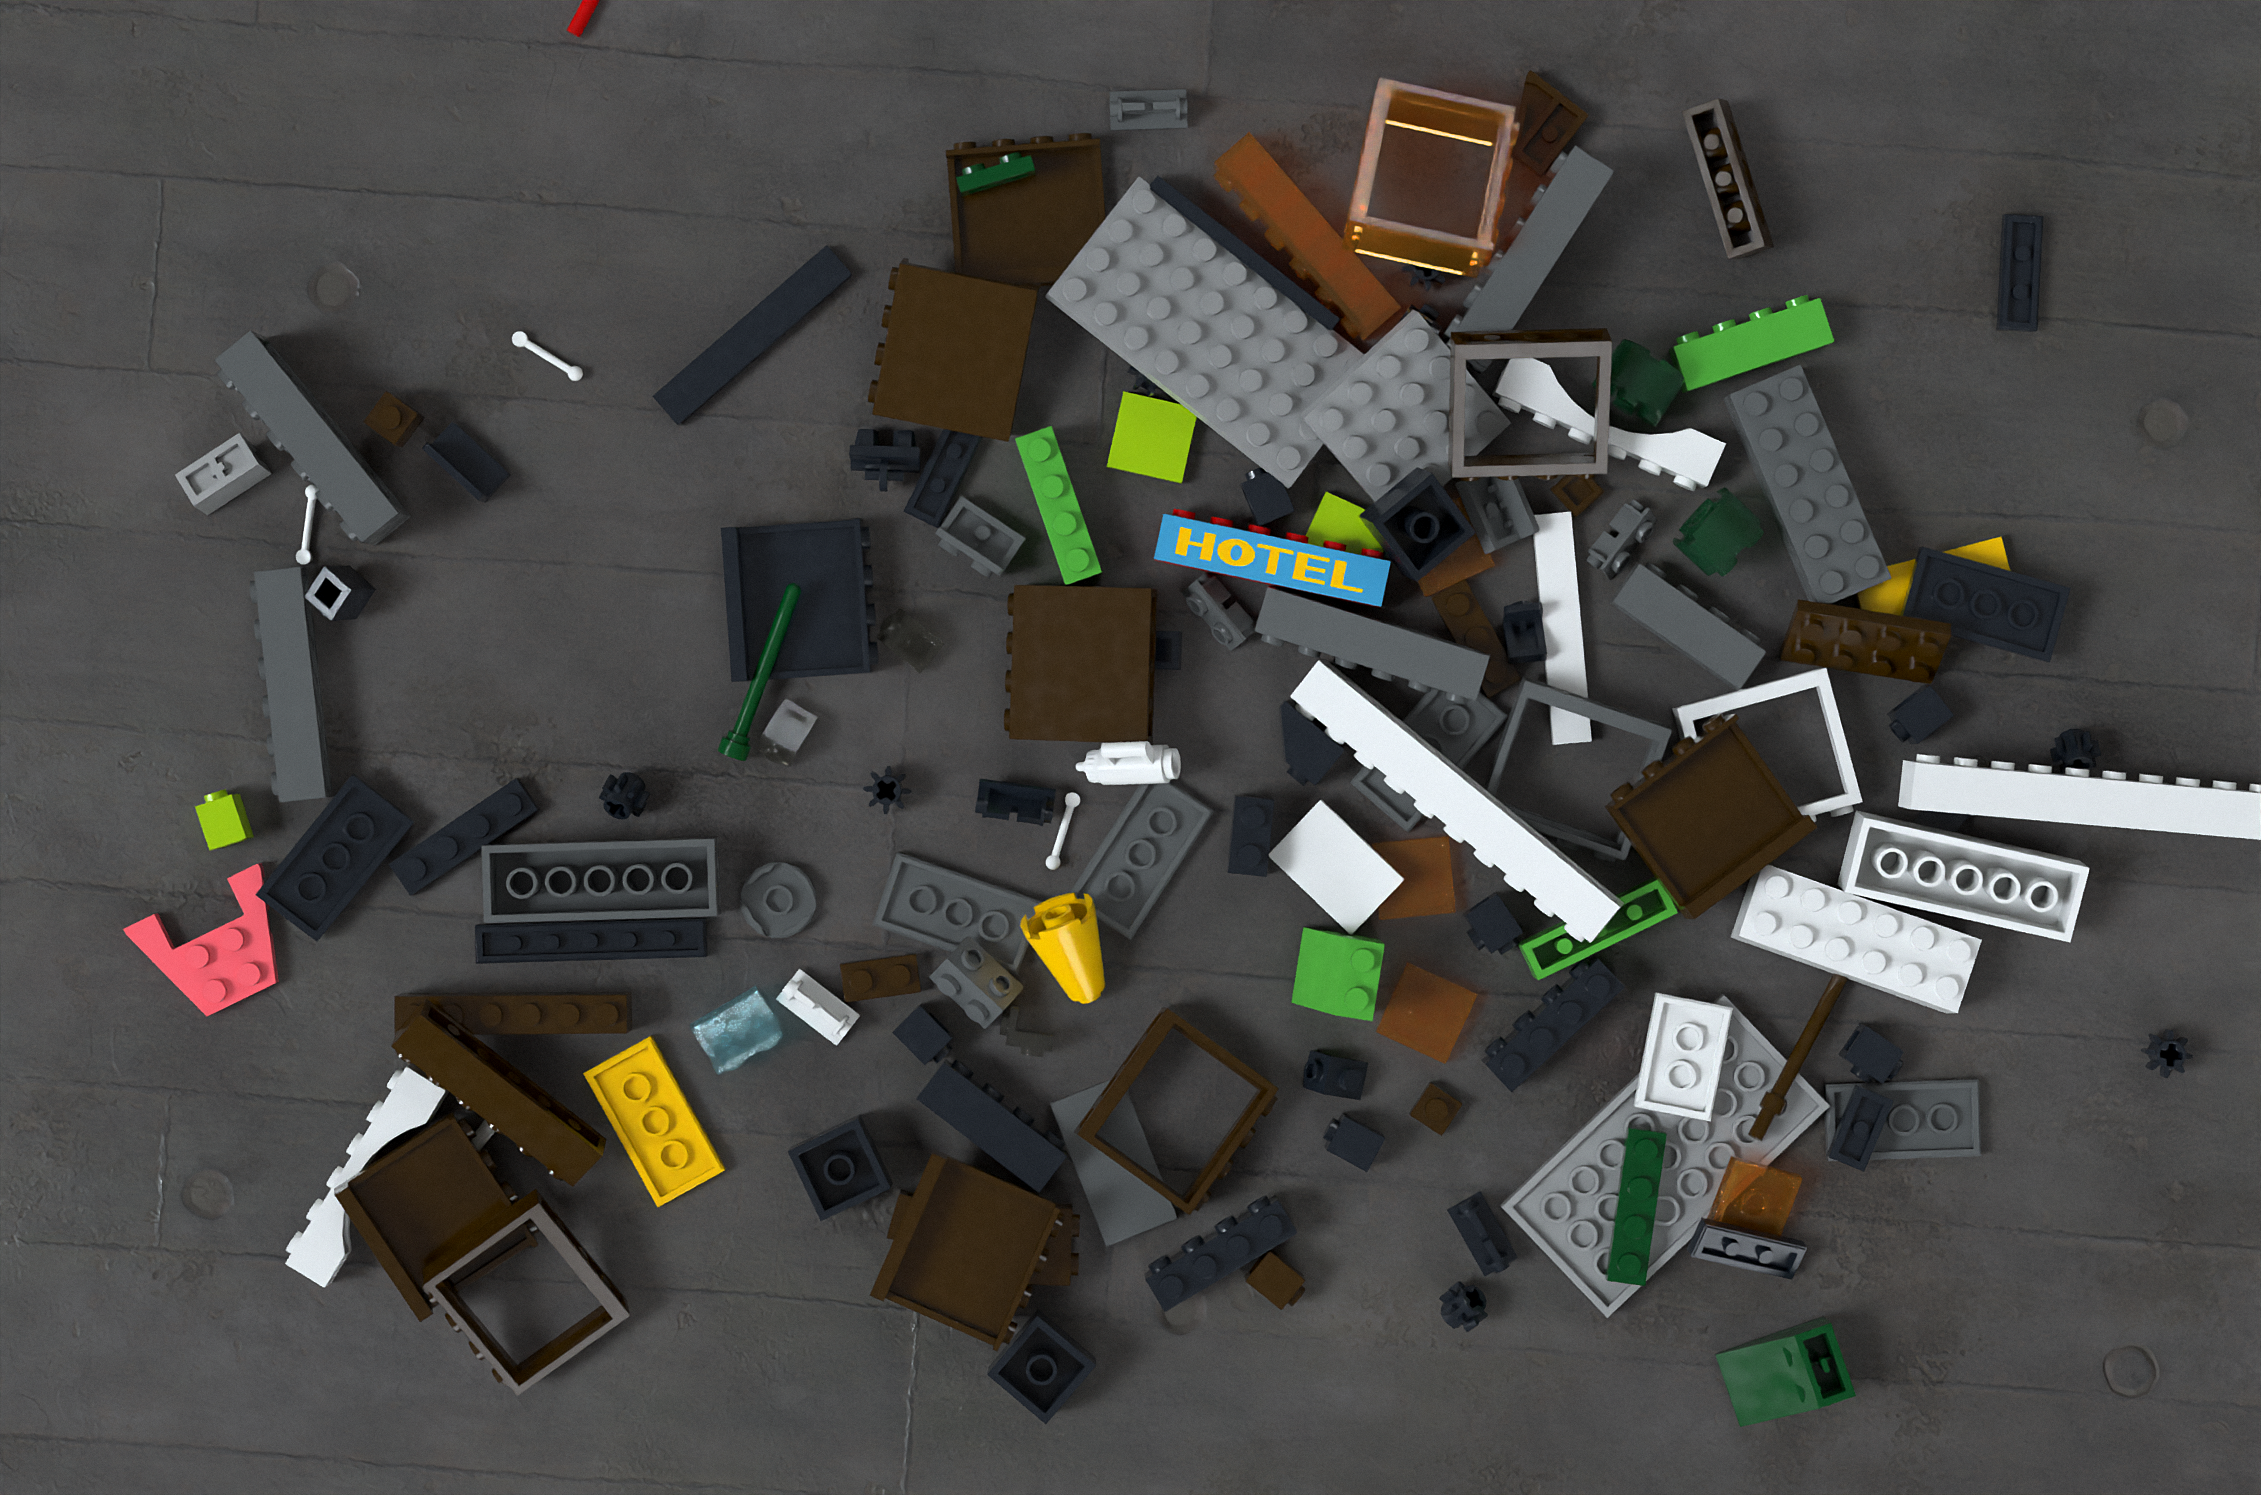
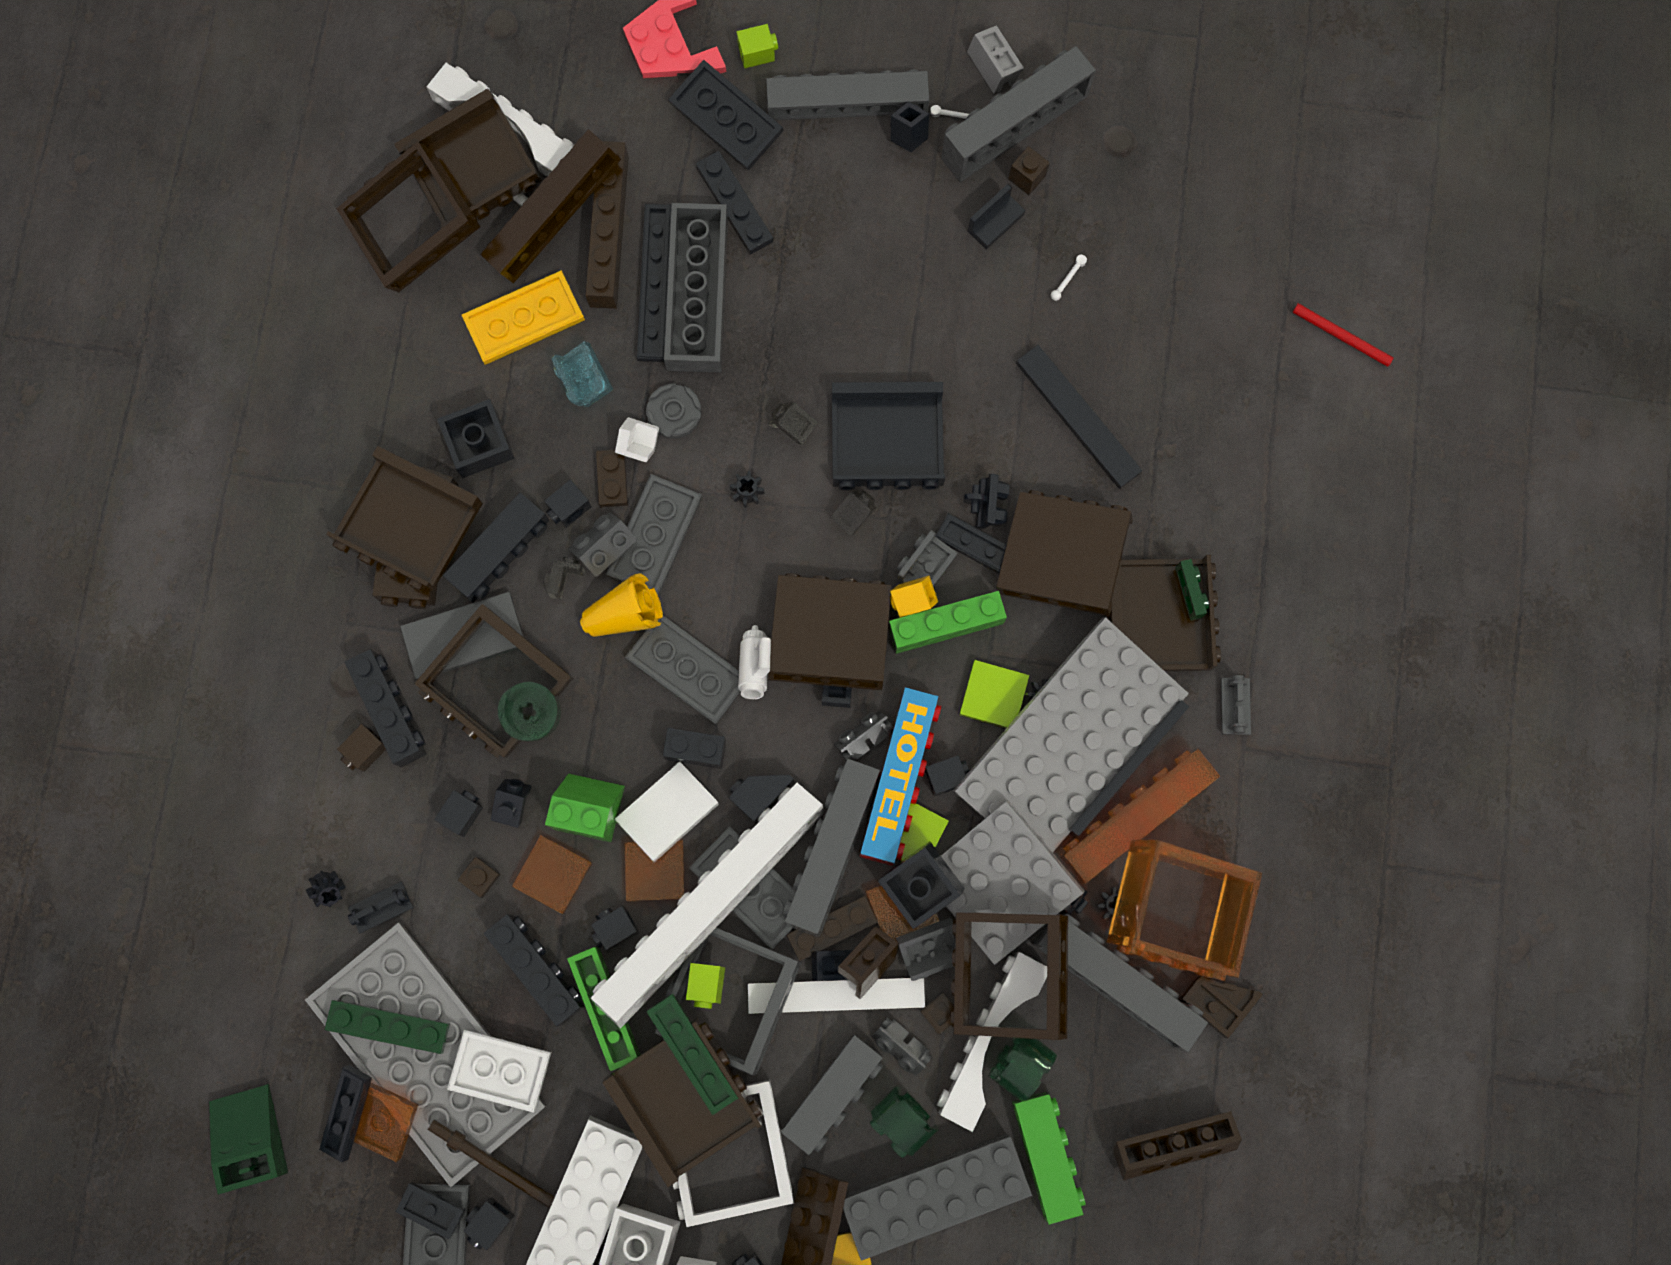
camera: 90 degrees right, 10 degrees down
black gear [599,772,650,820] -> none
dark green piece [717,583,801,761] -> none
white hinge [776,969,860,1046] -> none
black hinge [975,778,1056,826] -> none
black brick [987,1309,1096,1424] -> none
white hinge [1046,792,1080,870] -> none
none -> clear green brick [498,682,561,741]
none -> white panel [615,417,659,462]
none -> dark green plate [646,993,738,1115]
none -> lime brick [686,963,725,1009]
none -> dark brown panel [838,926,899,999]
none -> yellow brick [890,576,938,618]

